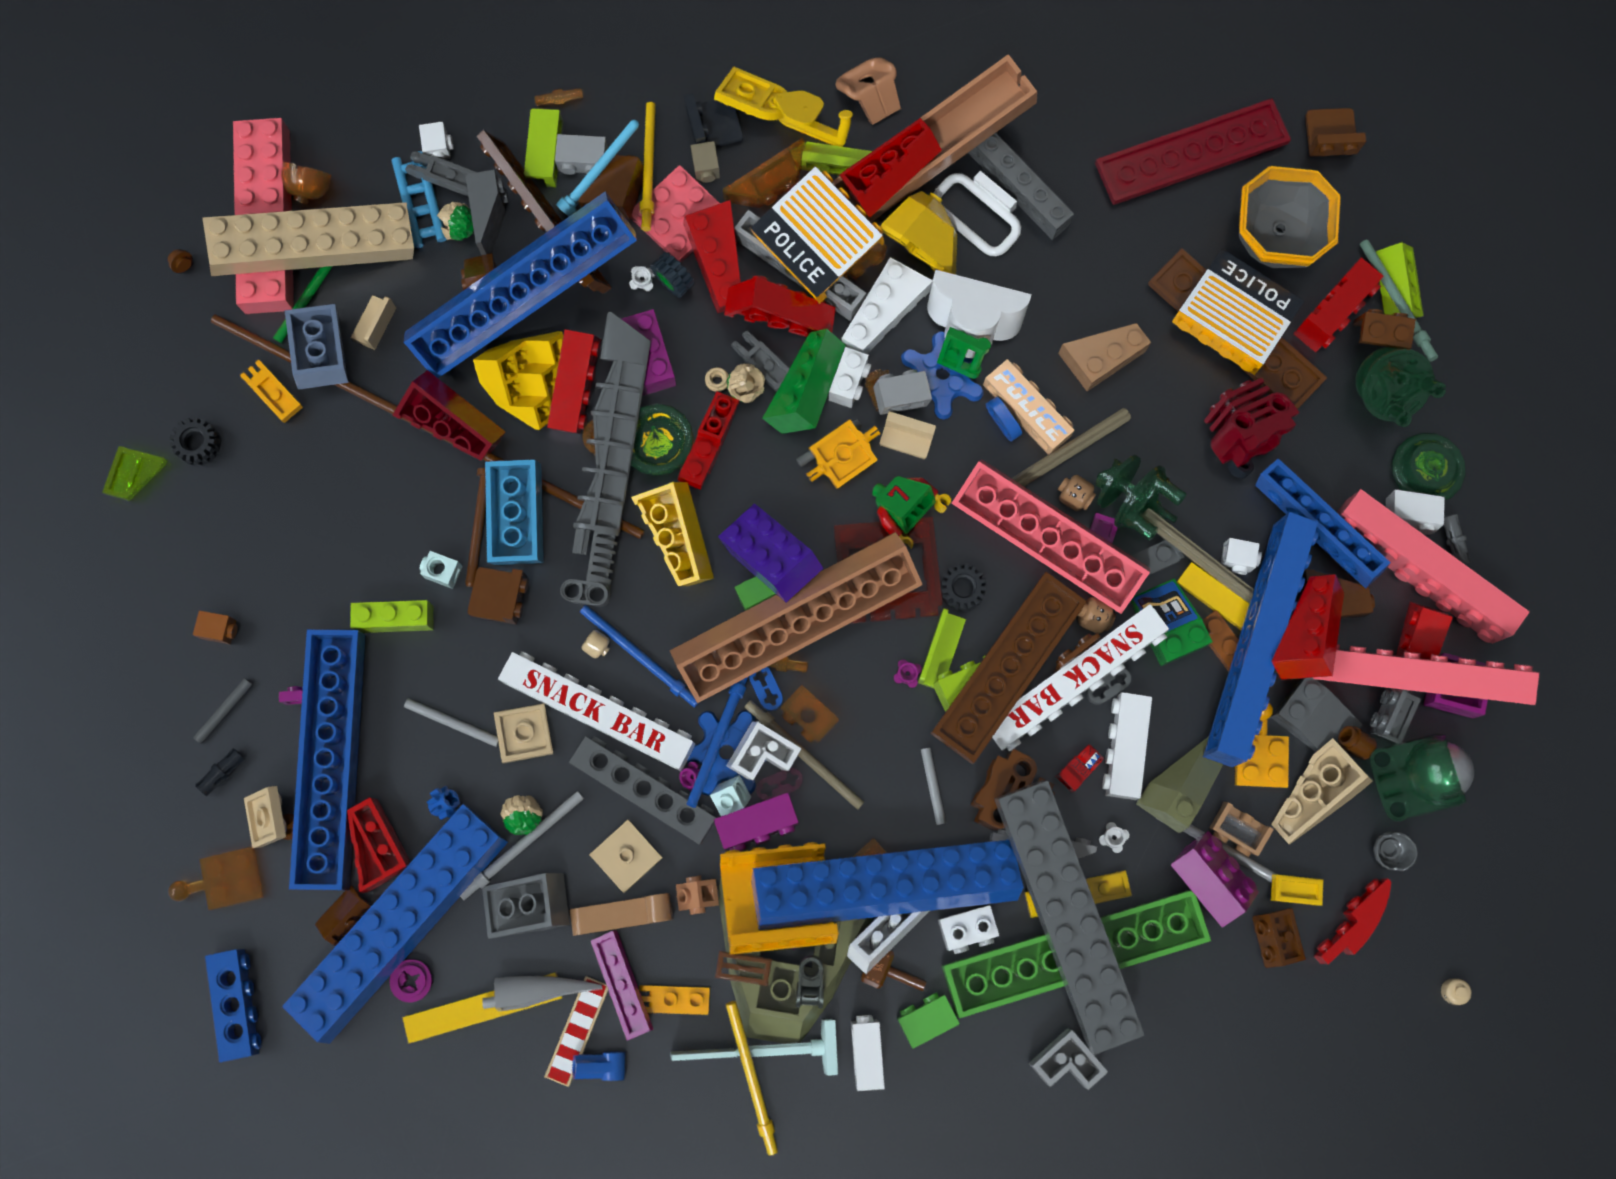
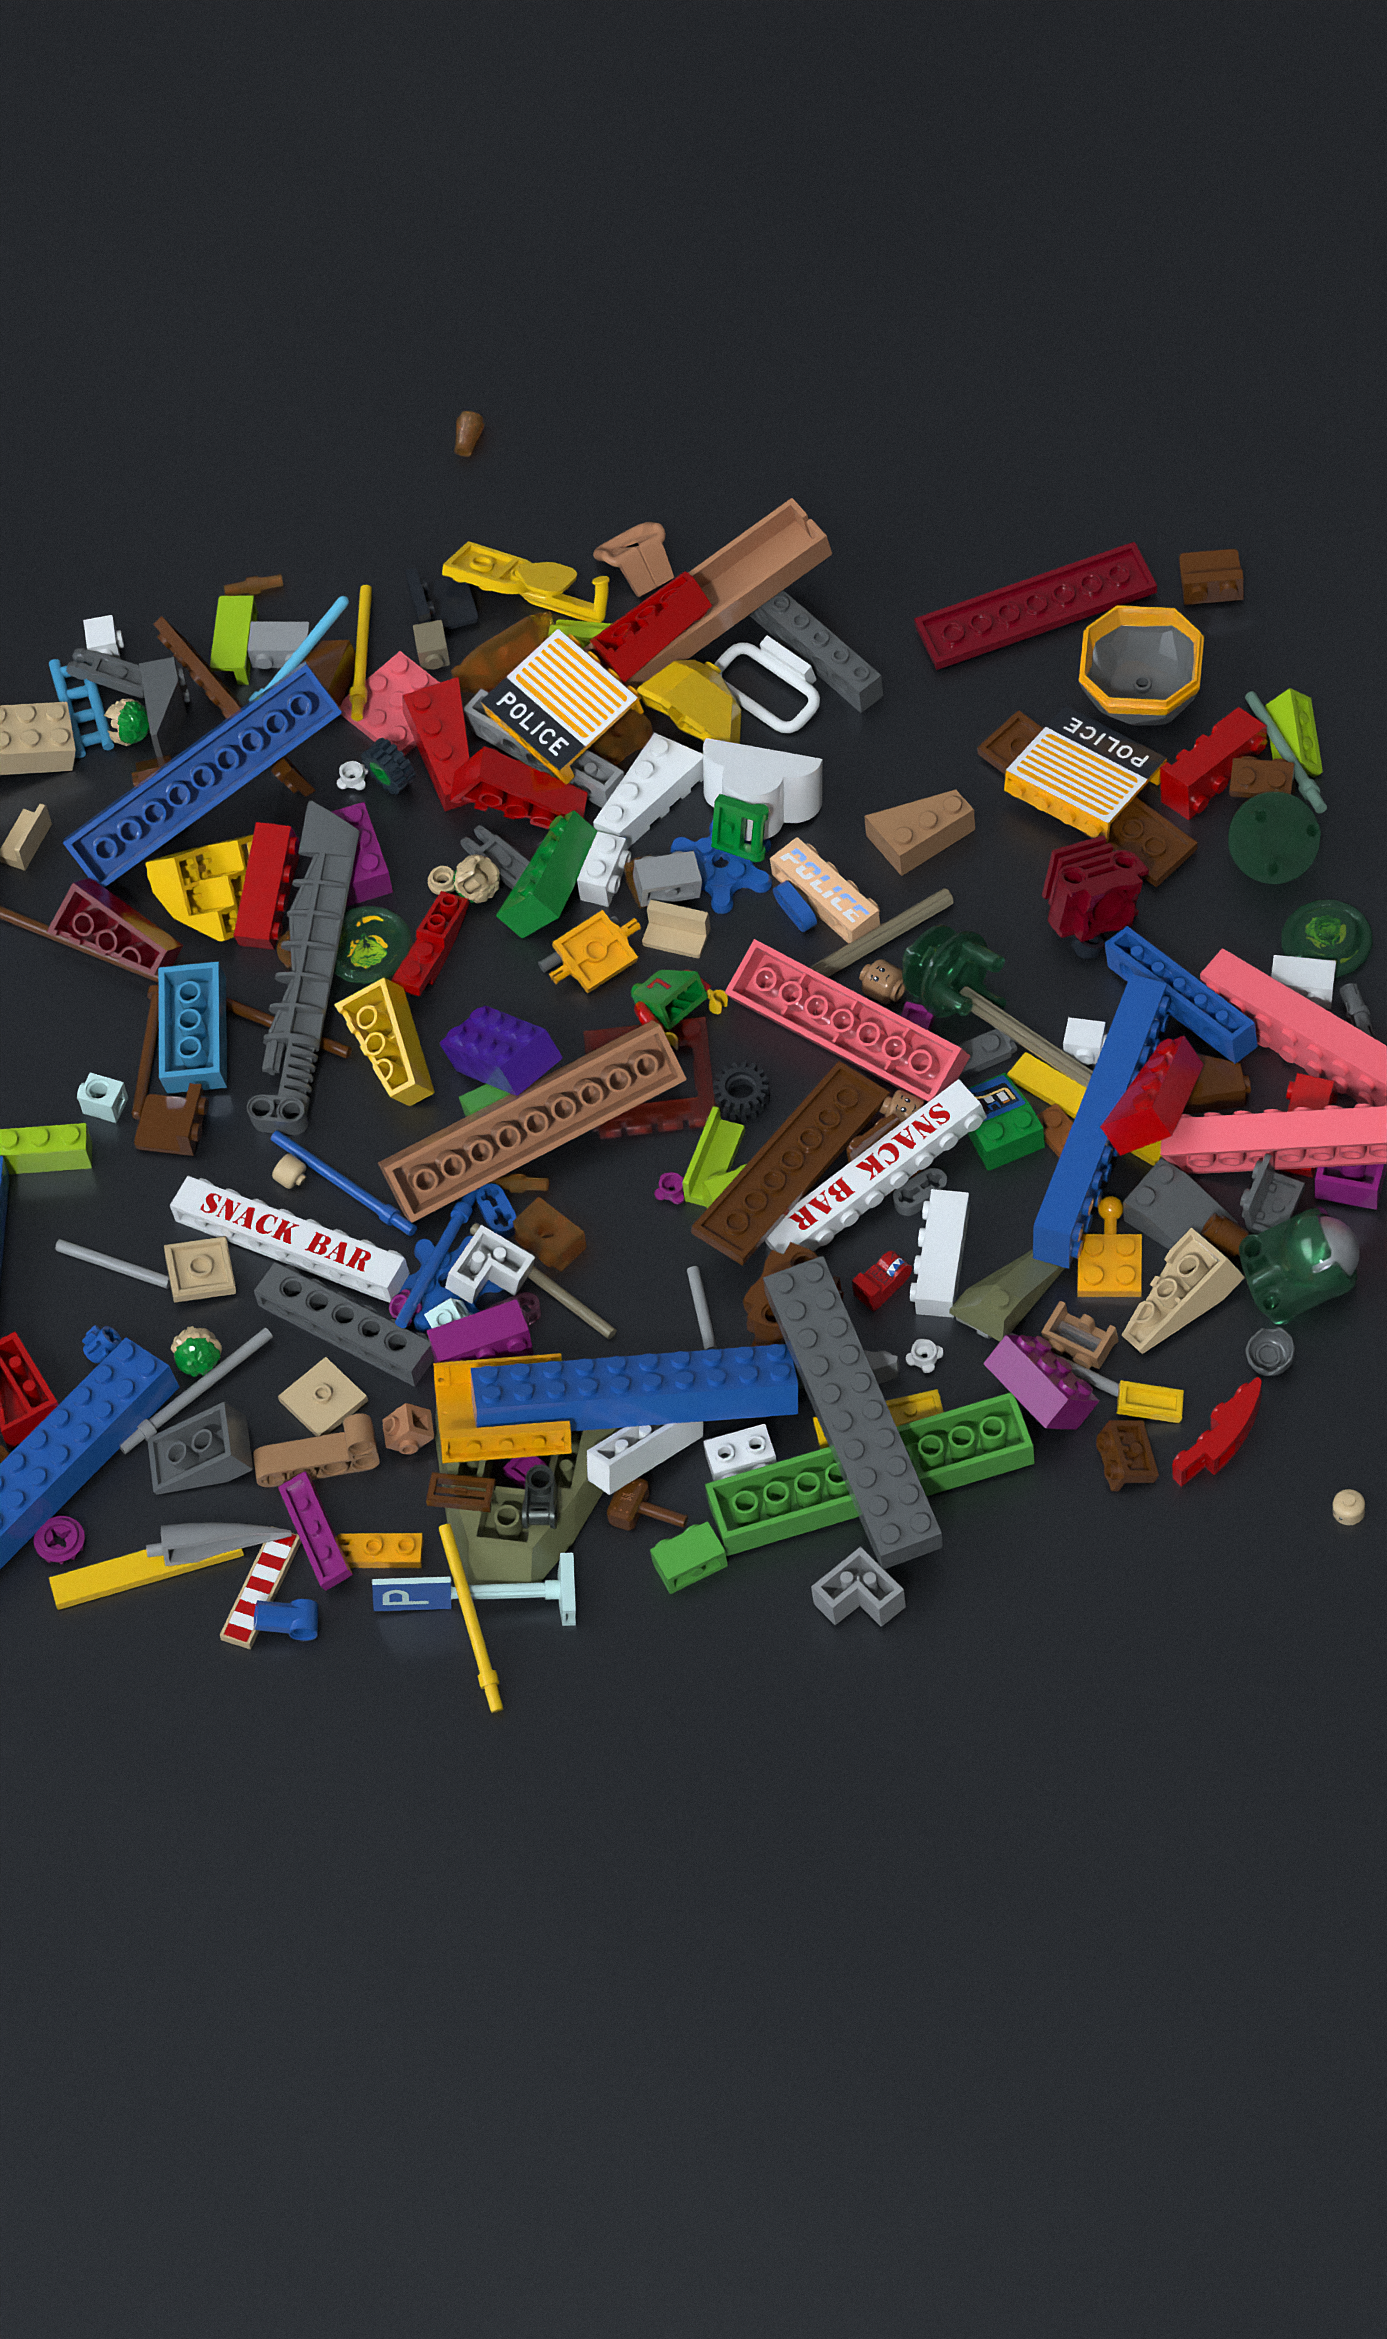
camera: 10 degrees right, 20 degrees down
white window [851,1015,884,1091] -> none

